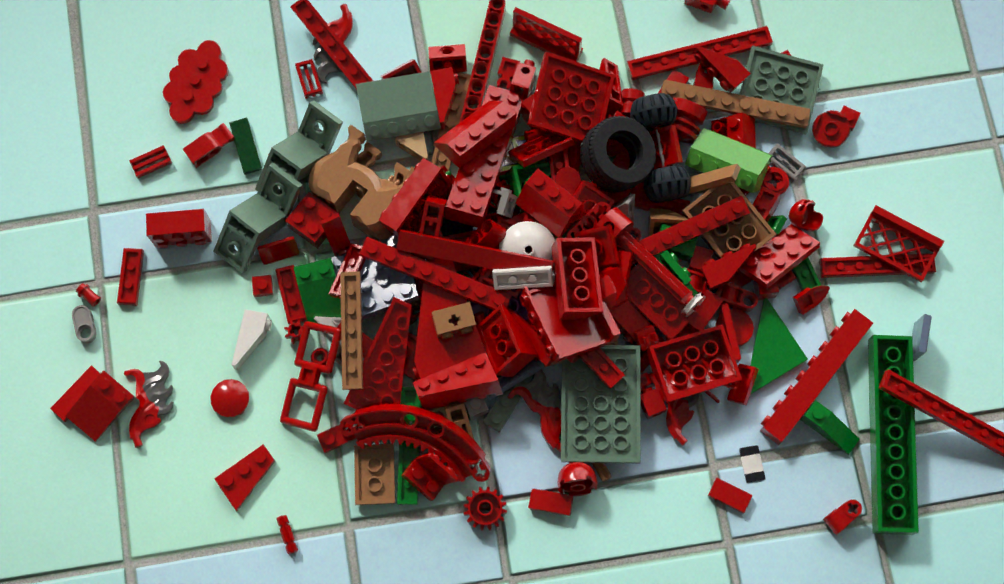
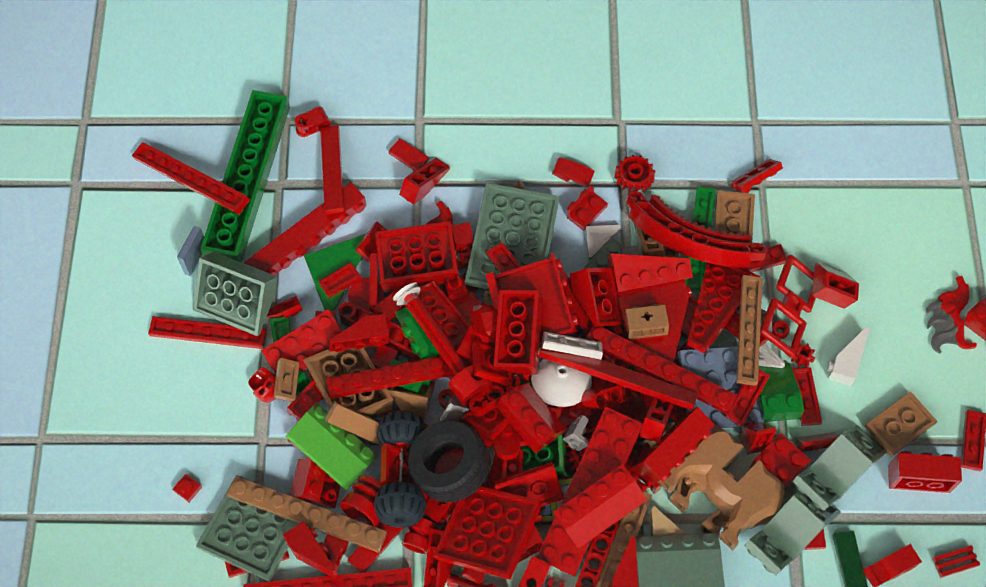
camera: 170 degrees left, 10 degrees down
red dish [210,379,249,417] -> none
red wing [214,444,275,511] -> none
red plate [252,275,273,297] -> none
red axle [276,515,298,554] -> none
red bracket [401,453,459,501] -> none
piece [507,370,561,453] -> none
red cylinder [558,462,597,496] -> none
sticker [739,445,765,483] -> none
red gear [761,167,789,194] -> none
light grey tile [768,143,806,182] -> none
green slope [800,400,860,455] -> none
red tile [812,110,850,148] -> none
red fence [853,205,944,282] -> none
none -> sand green slope [193,252,278,336]
none -> medium nougat plate [273,358,299,402]
none -> red tile [318,262,361,298]
none -> red tile [321,125,345,215]
none -> red slope [399,158,450,205]
none -> red bracket [567,185,608,231]
none -> white tile [586,225,621,260]
none -> red plate [731,159,783,193]
none -> red slope [812,262,859,309]
none -> medium nougat plate [864,391,938,457]

